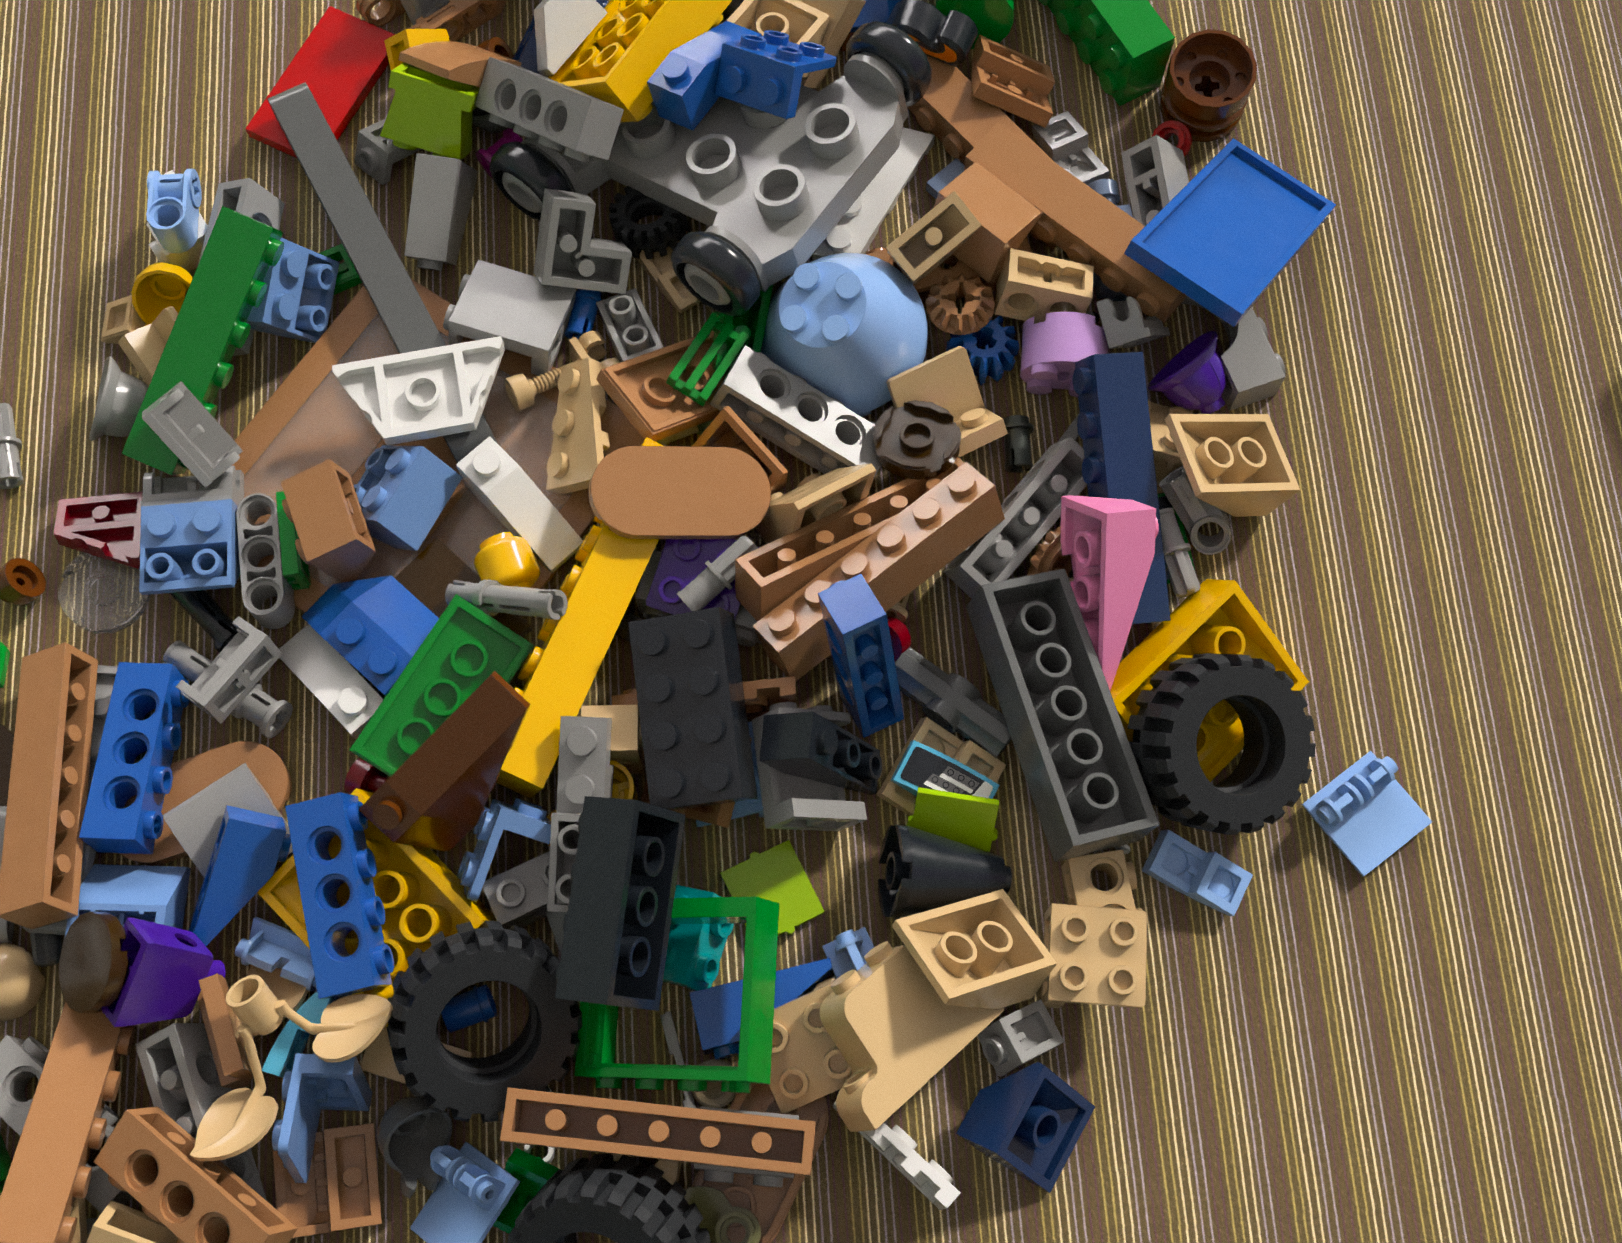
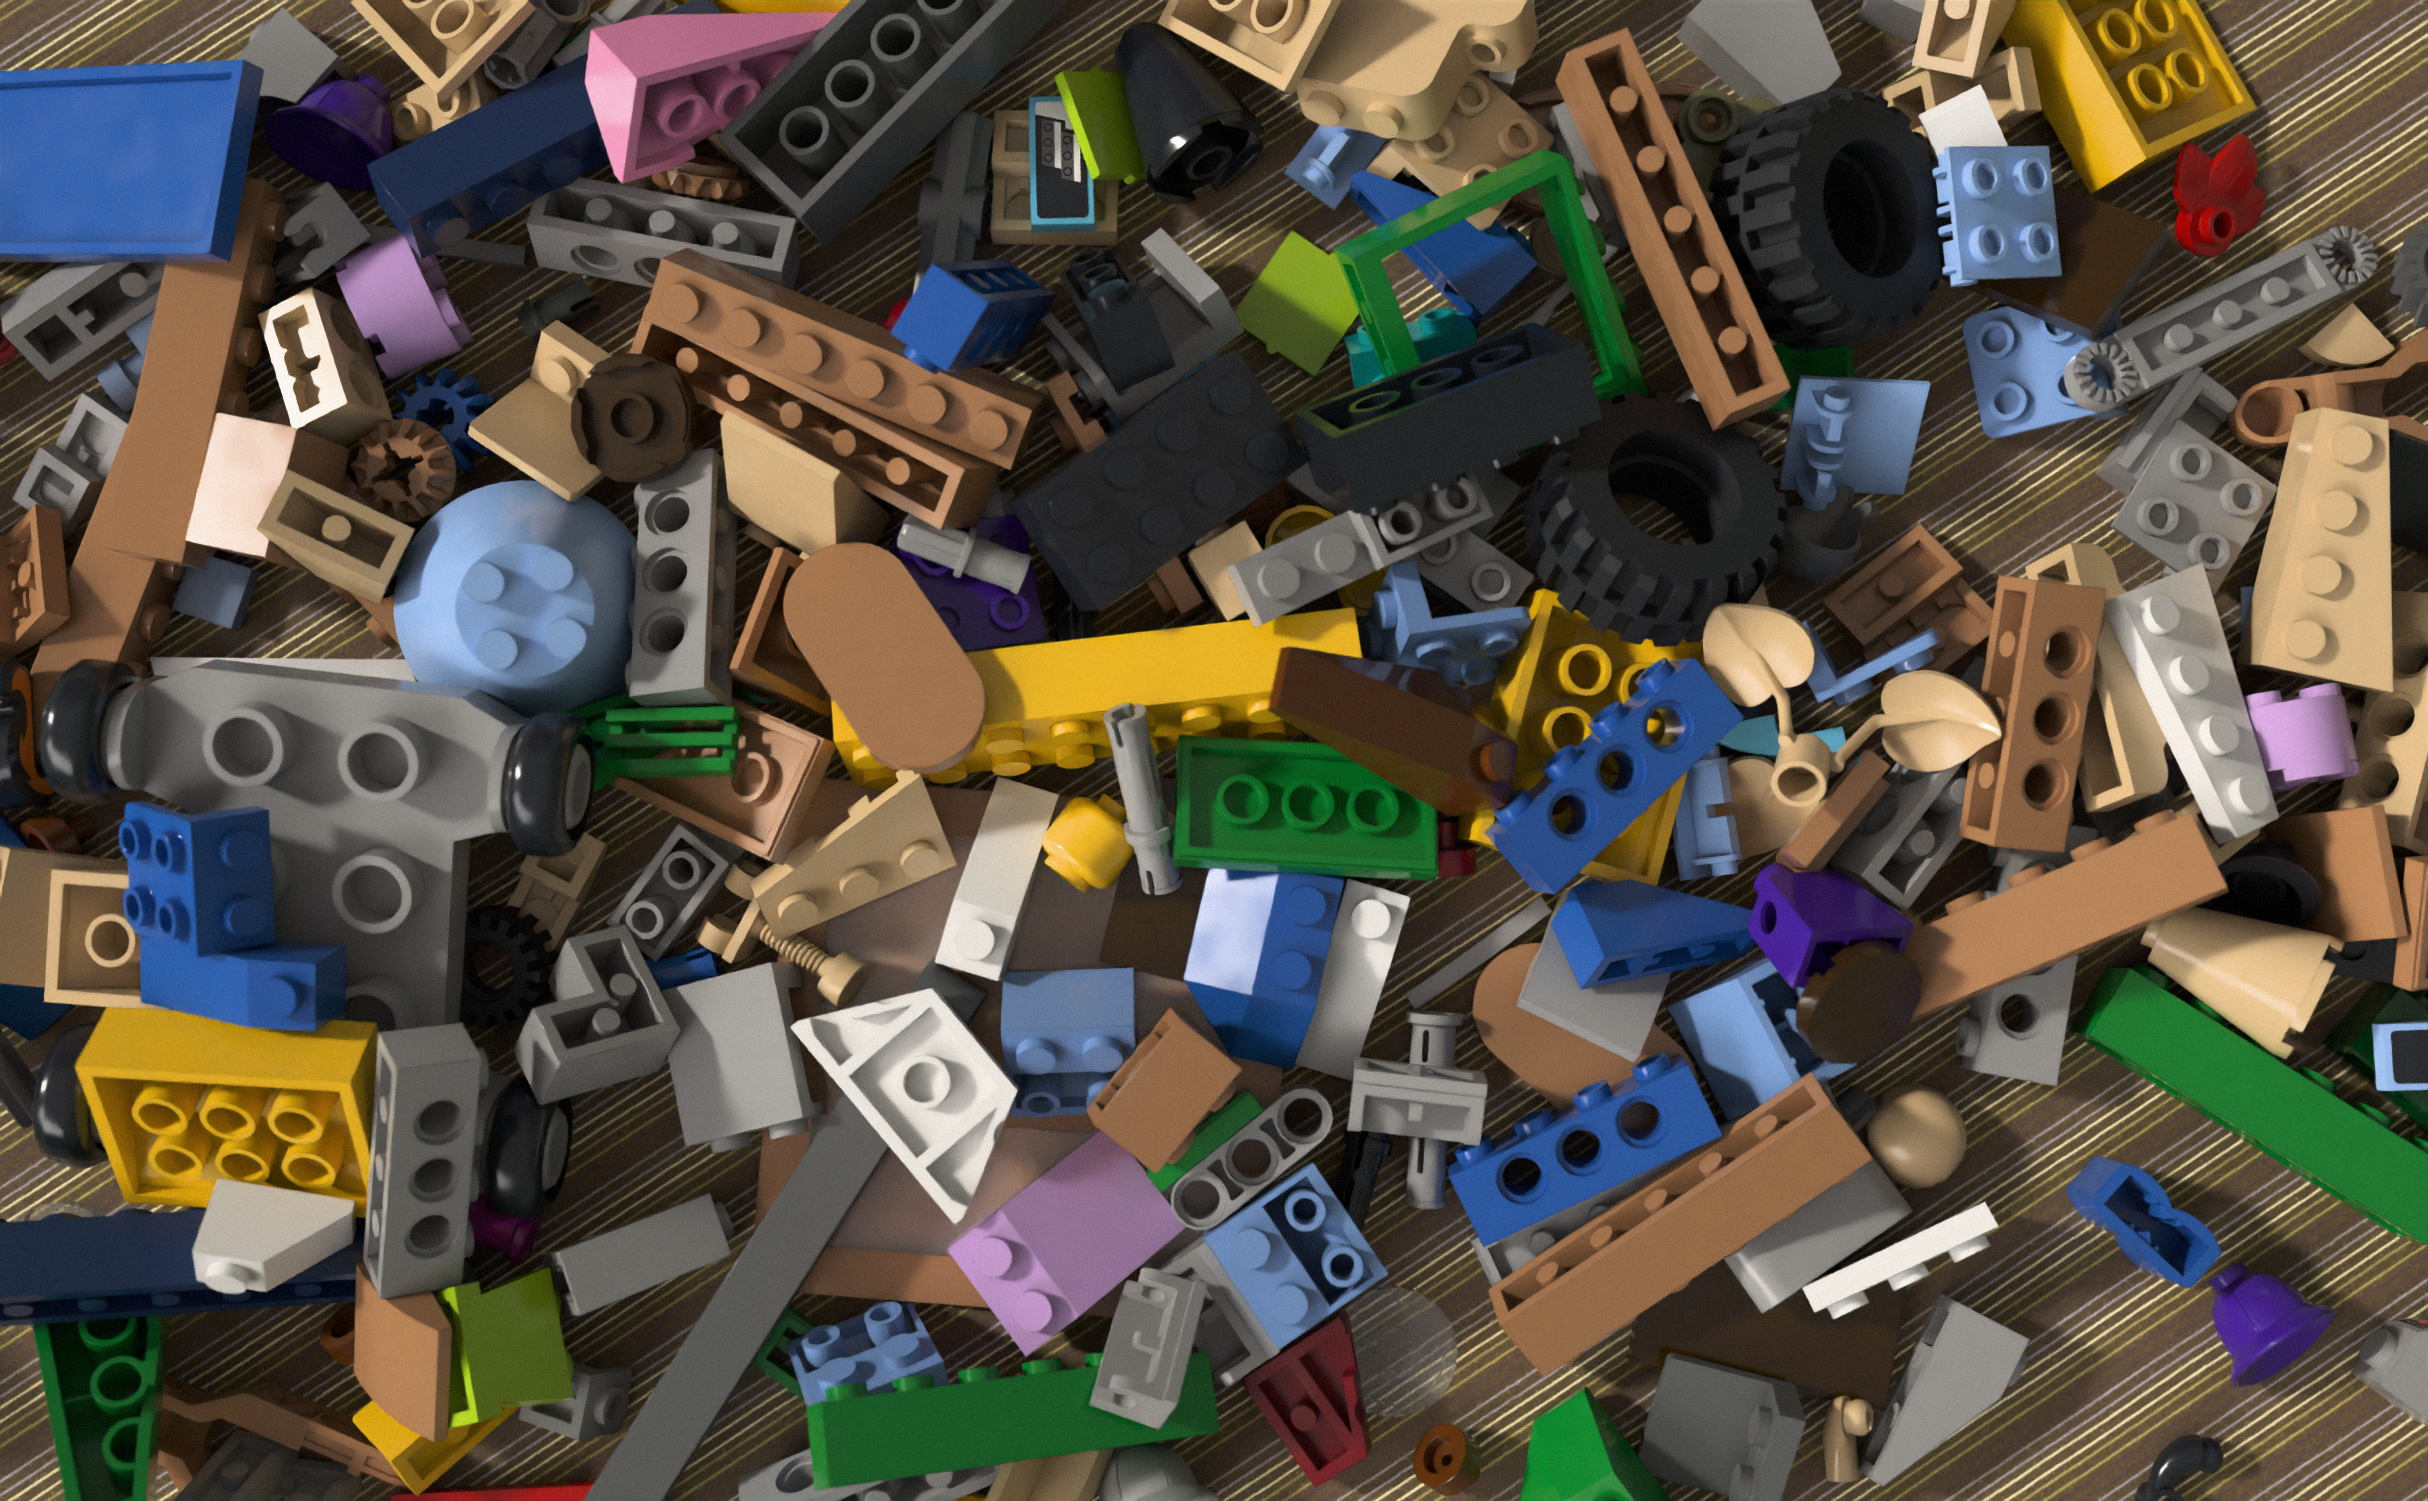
camera: 115 degrees left, 15 degrees up
none -> lavender slope [947,1130,1186,1357]
none -> light grey piece [1405,896,1552,1010]

